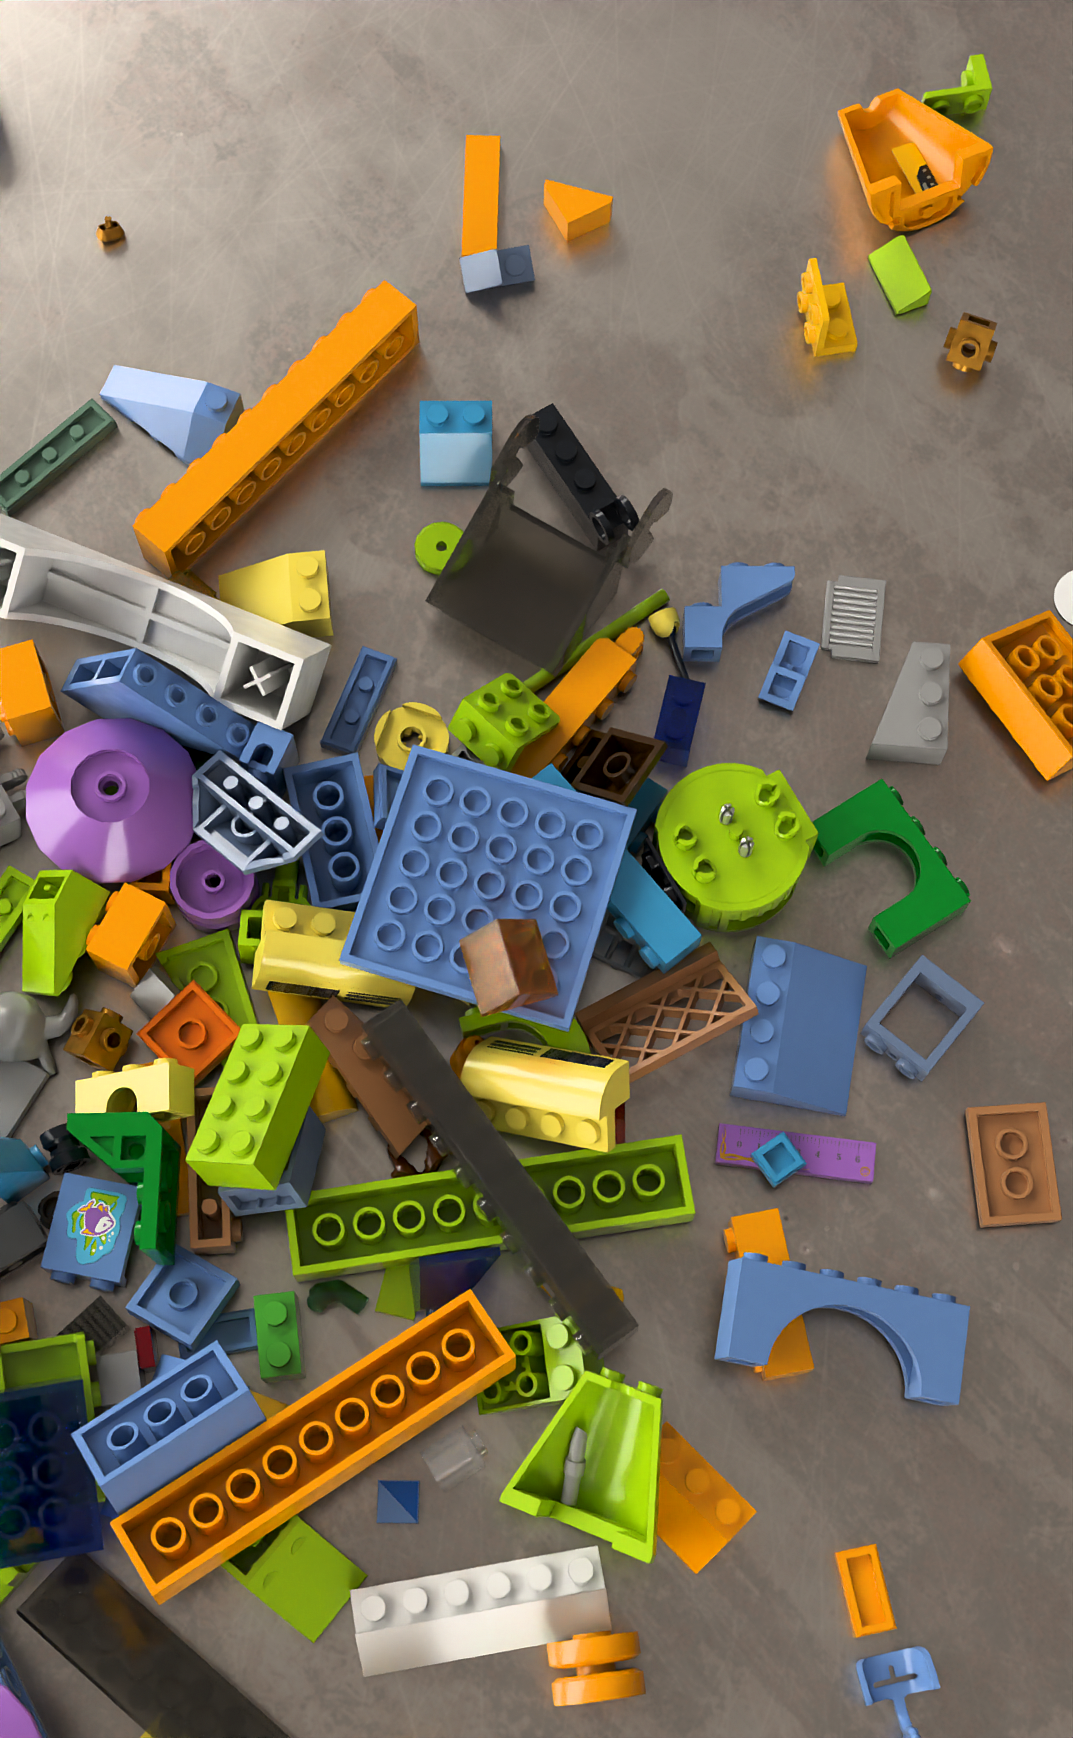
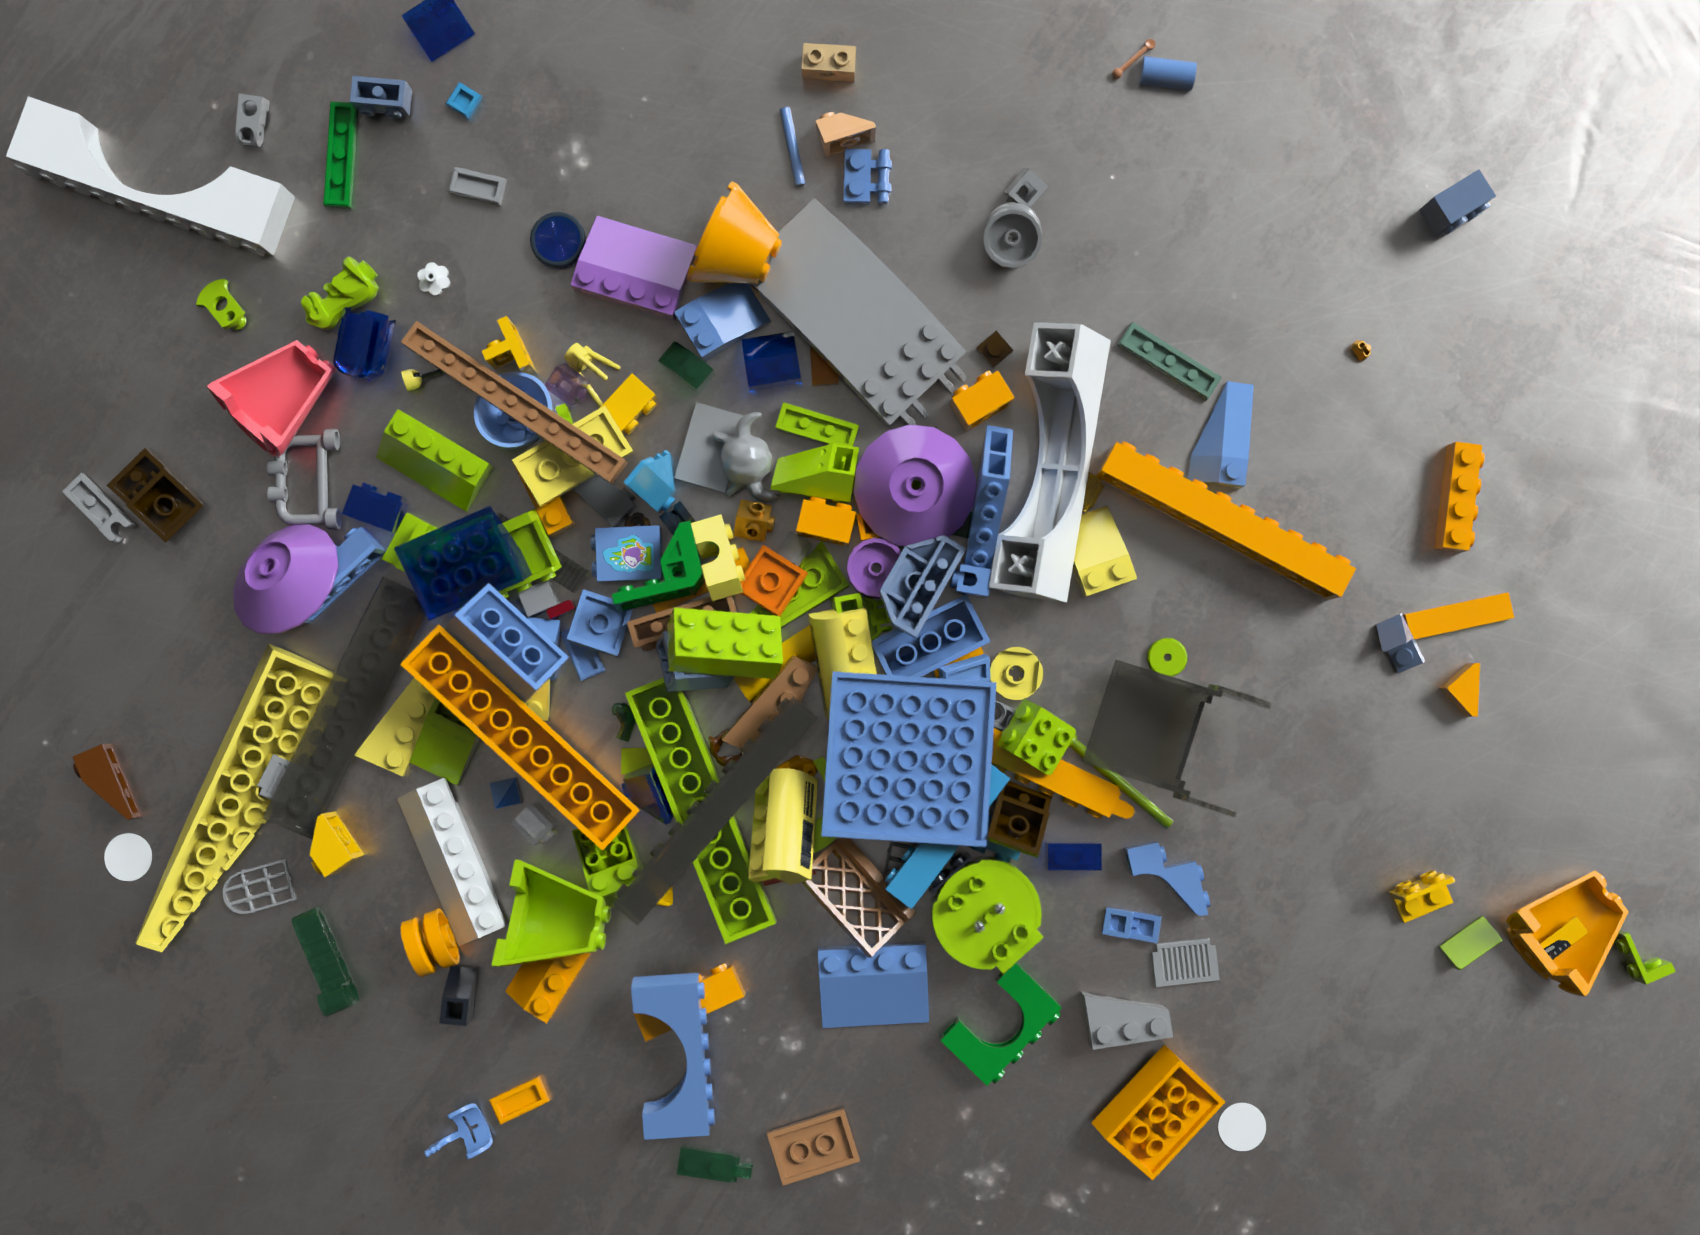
camera: 75 degrees right, 15 degrees up
bright green brick [253,1291,306,1383] -> none
medium blue tile [320,646,397,755] -> none
dark azure slope [419,401,493,486] -> none
clear orange slope [459,919,558,1017] -> none
black hinge [522,403,640,551] -> none
light grey piece [561,1427,587,1505] -> none
light yellow hinge [648,607,696,695] -> none
medium lavender tile [715,1123,876,1184] -> none
dark azure tile [750,1131,807,1188] -> none
sand blue window [860,955,984,1082] -> none
pearl gold brick [943,312,998,372] -> none
none -> light yellow wing [354,678,436,776]
none -> black slope [439,965,478,1026]
none -> clear green hinge [676,1146,753,1183]
none -> light orange brick [1434,441,1485,553]

